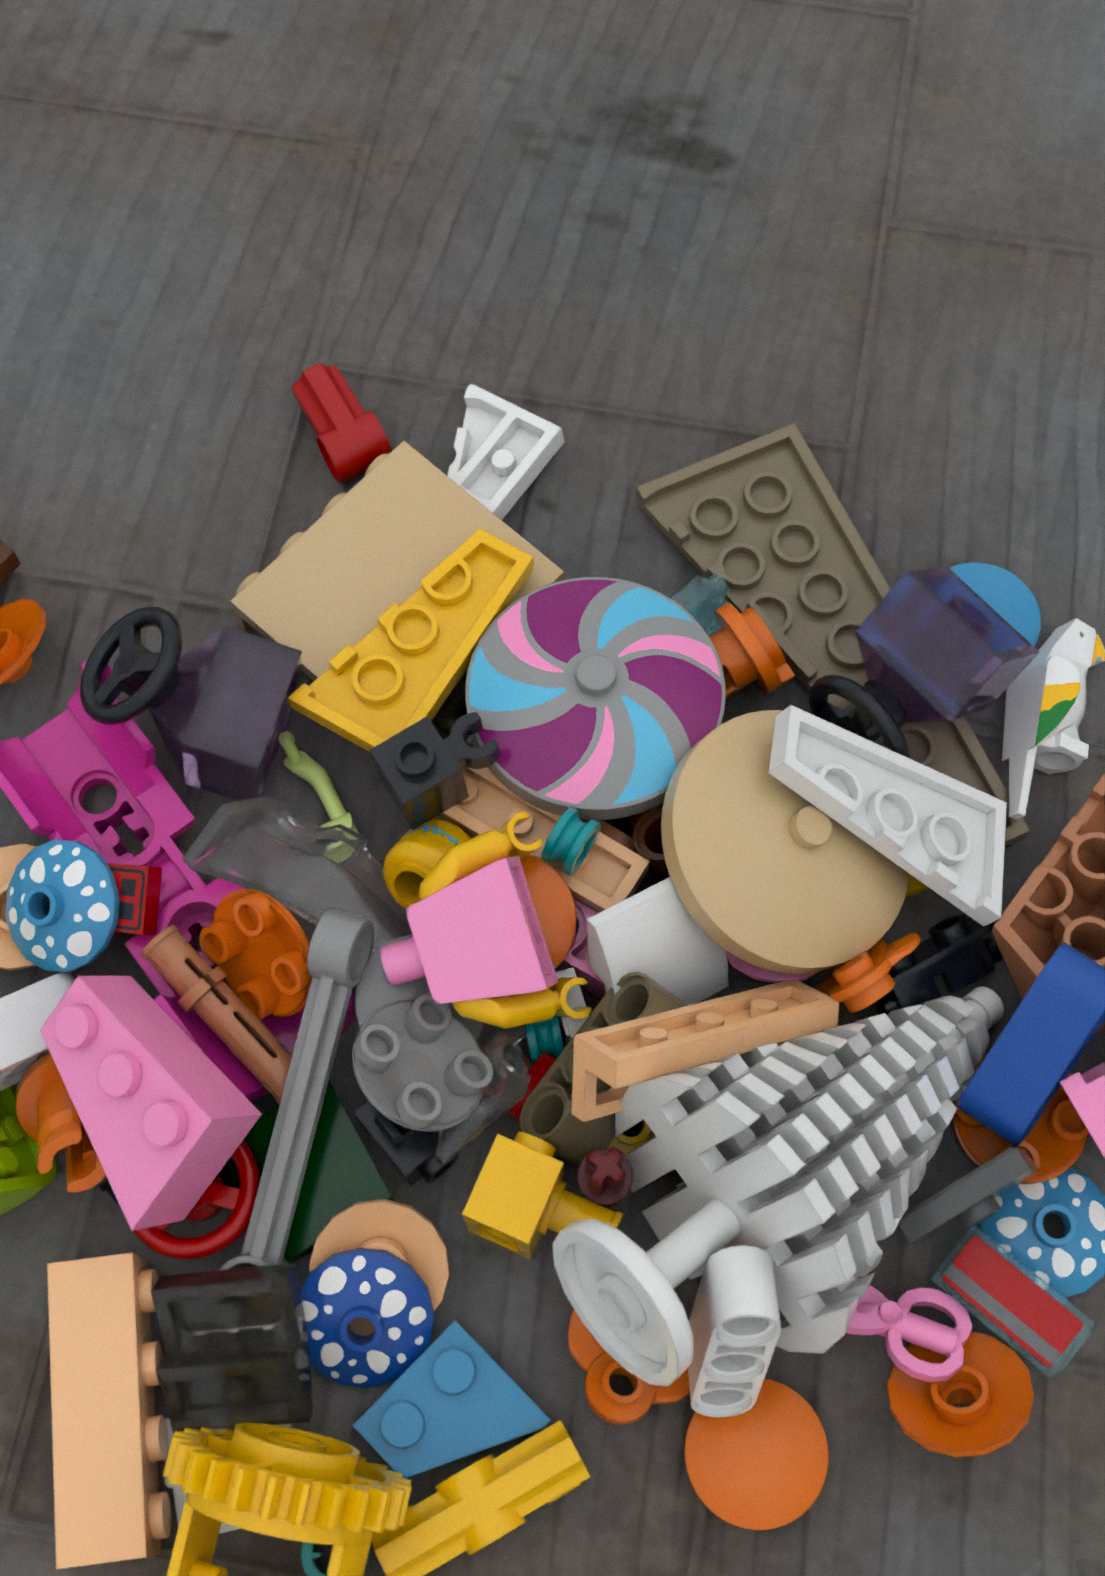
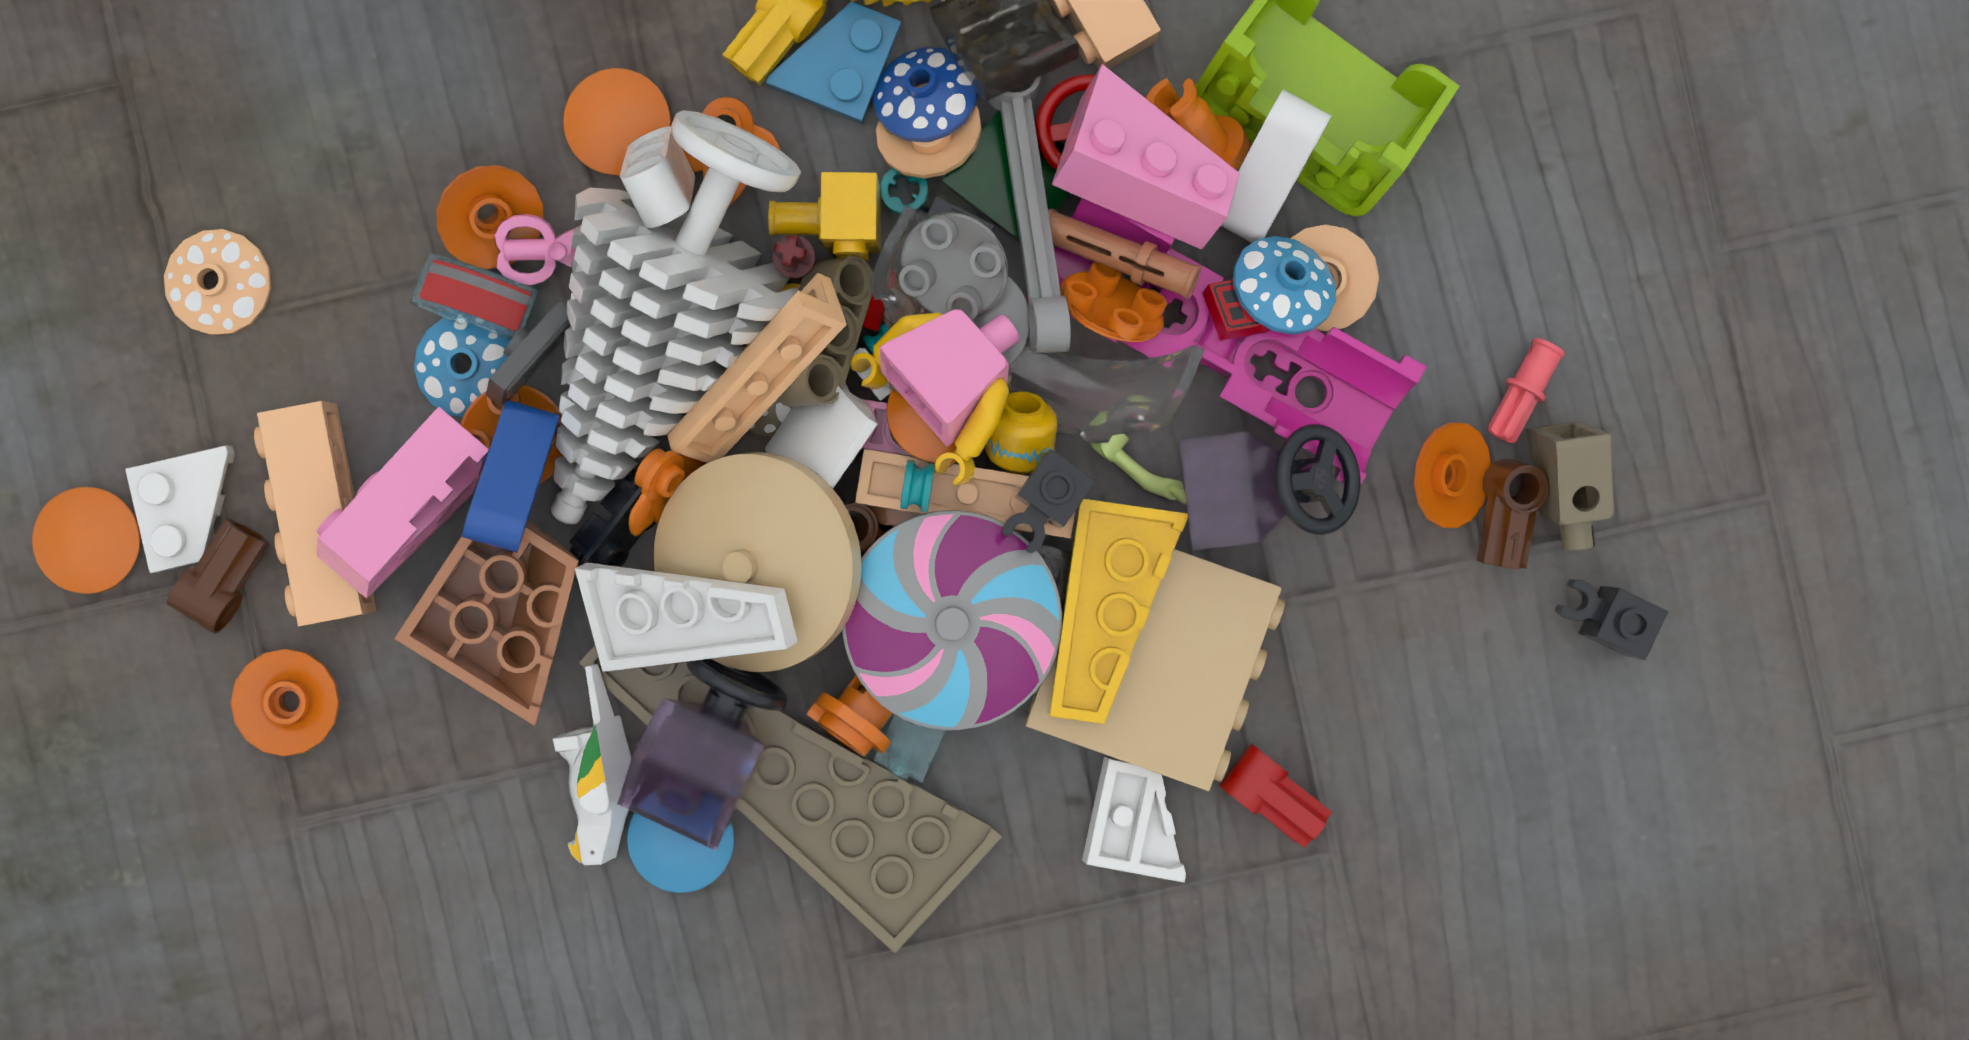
camera: 155 degrees right, 20 degrees up
none -> teal bush [880,168,928,217]

